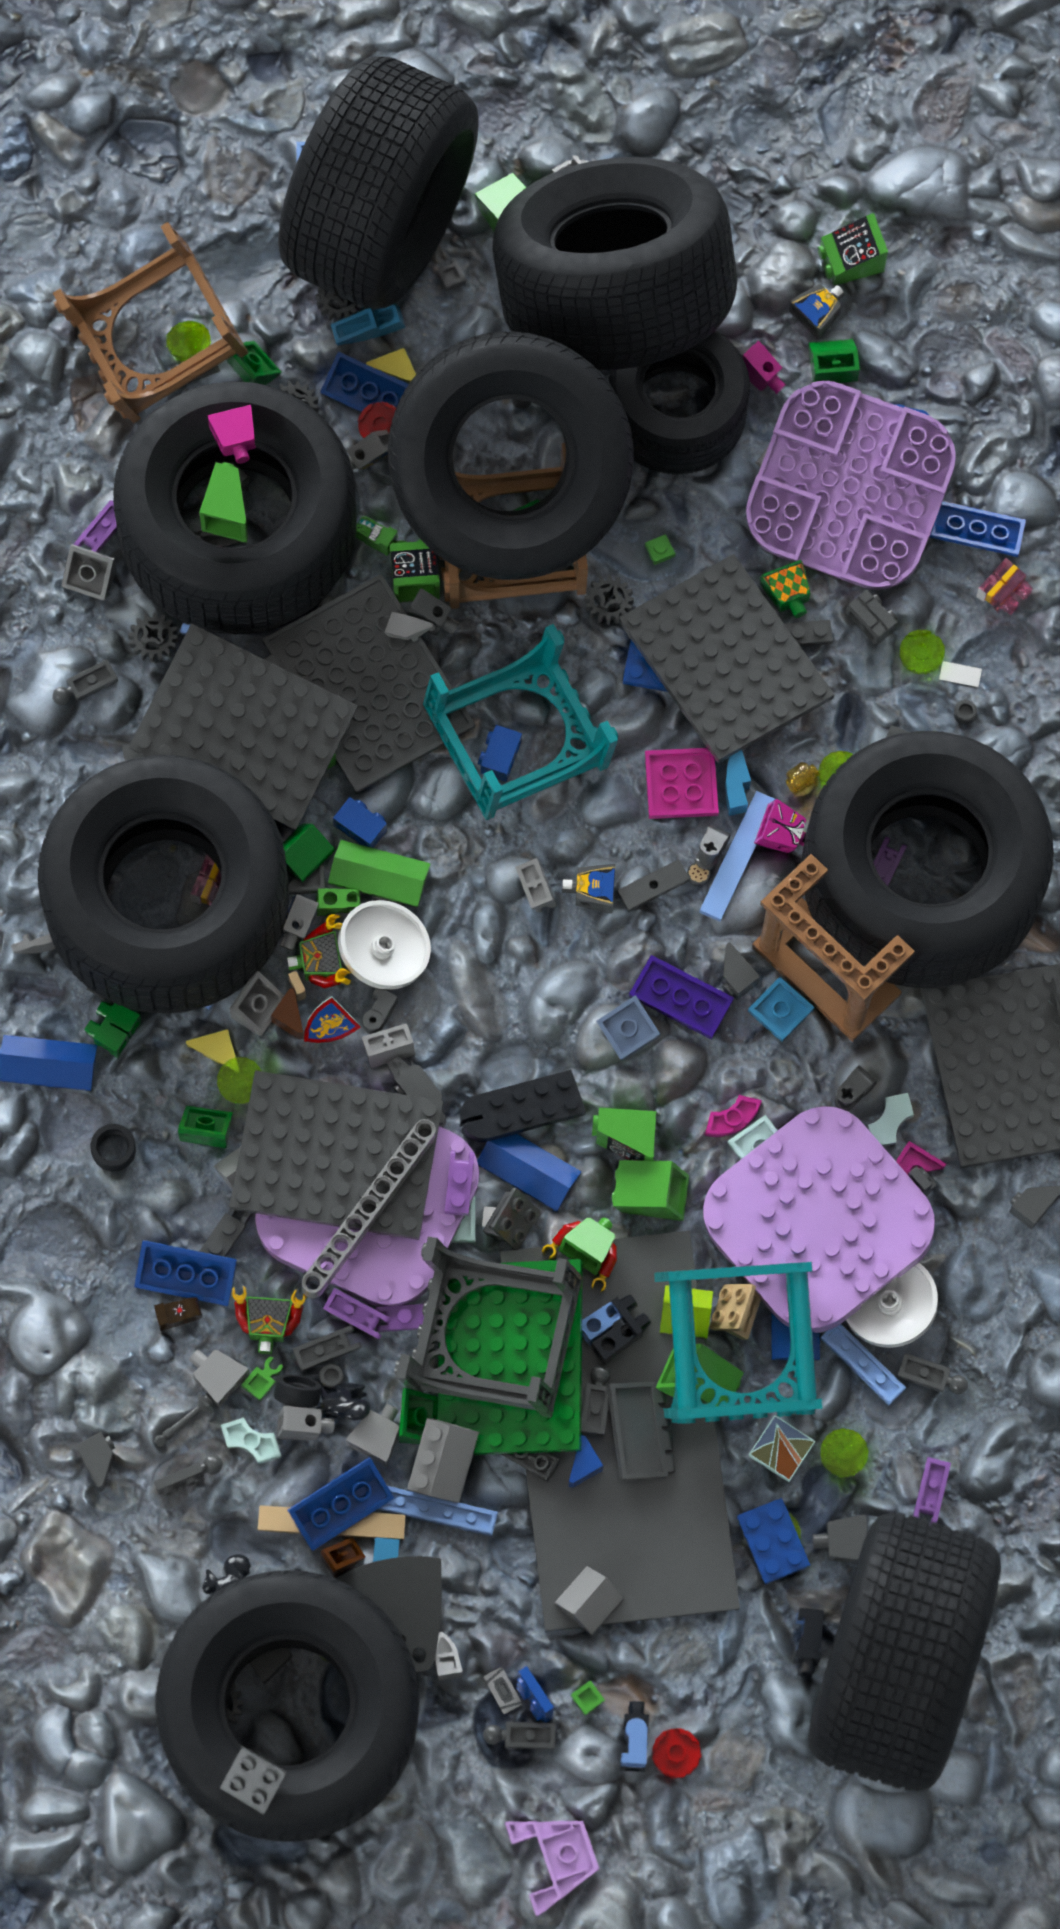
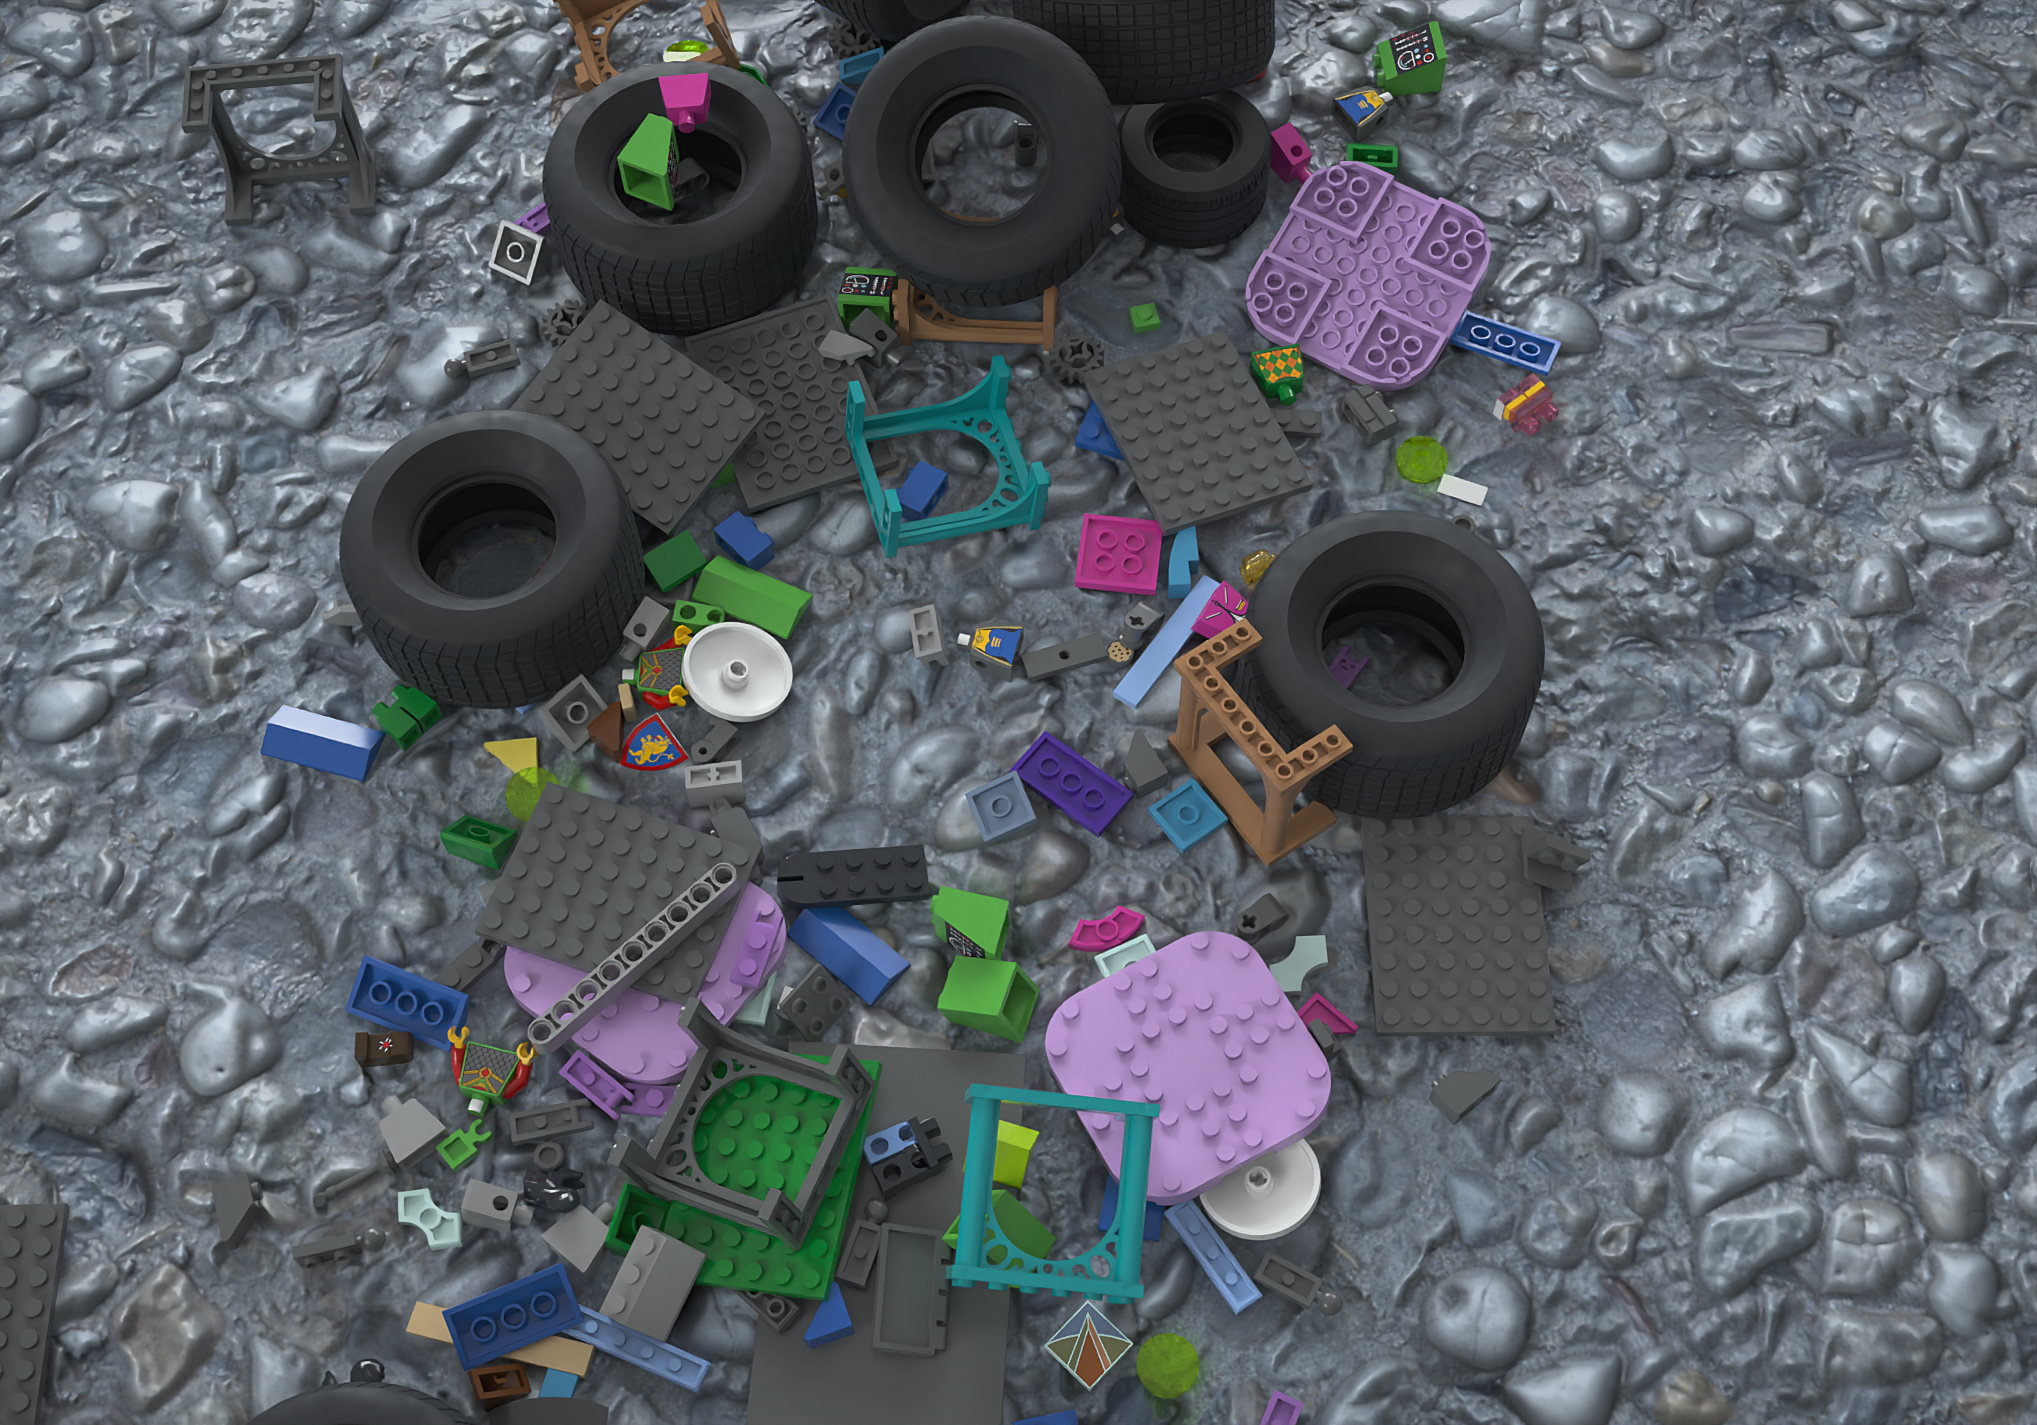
camera: 15 degrees right, 10 degrees down
black tyre [90,1124,136,1172] -> none
black tyre [273,1375,322,1408] -> none
bright green leg [355,516,398,556] -> none
torso [542,1218,617,1293] -> none
tan bracket [710,1284,761,1340] -> none

